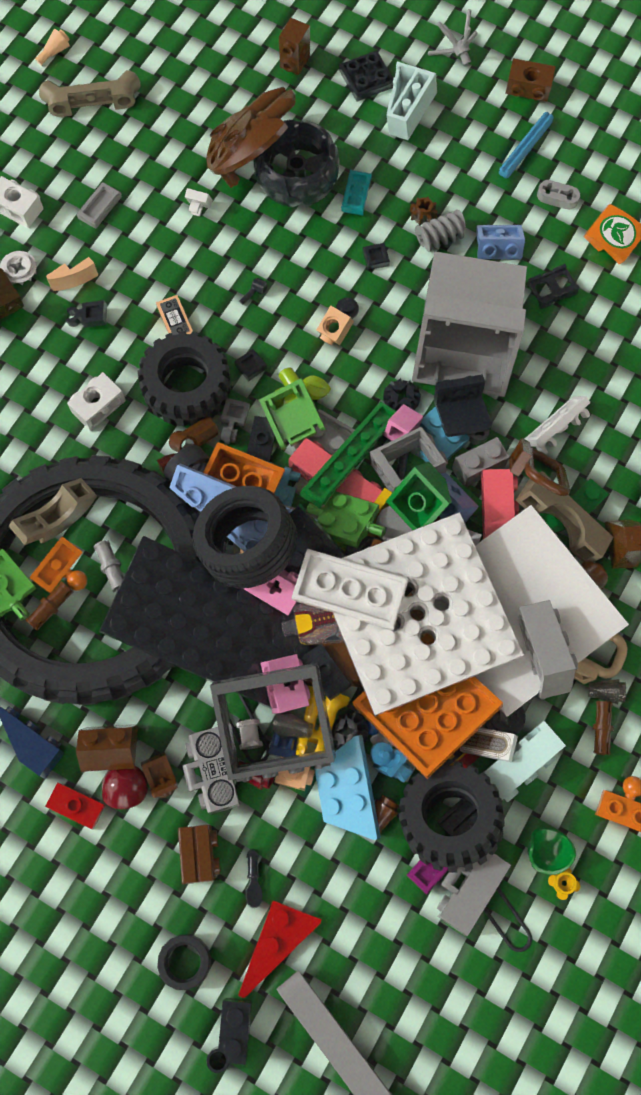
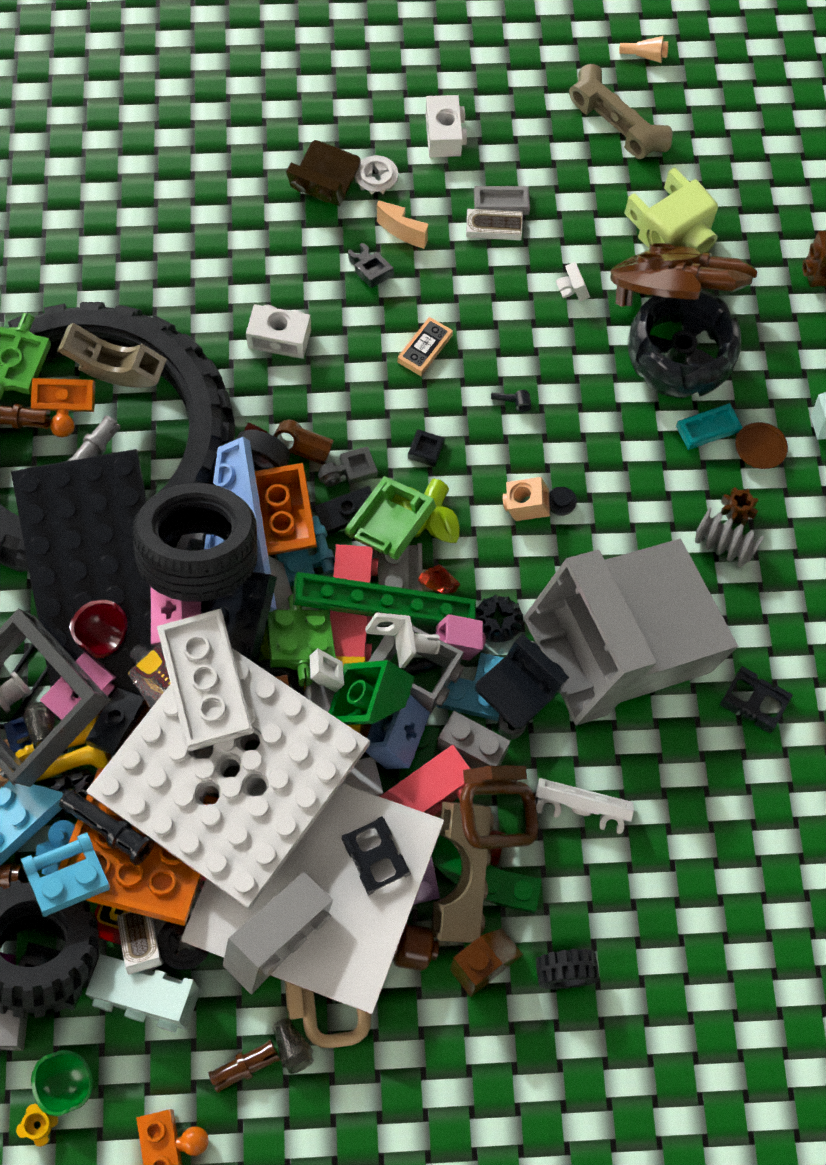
camera: 55 degrees right, 5 degrees down
black tyre [138,331,231,426] -> none
black tile [362,243,390,270] -> none
medium blue bracket [476,225,525,259] -> none
none -> medium azure plate [21,832,110,917]
none -> black pin [59,789,154,865]
none -> dark red helmet [70,600,127,658]
none -> white plate [309,648,344,692]
none -> black piece [341,816,411,896]
none -> white bracket [365,613,440,668]
none -> clear red tile [418,564,461,593]
none -> tile [466,209,523,241]
none -> yellowish green piece [624,167,718,254]
none -> reddish brown piece [735,422,788,469]

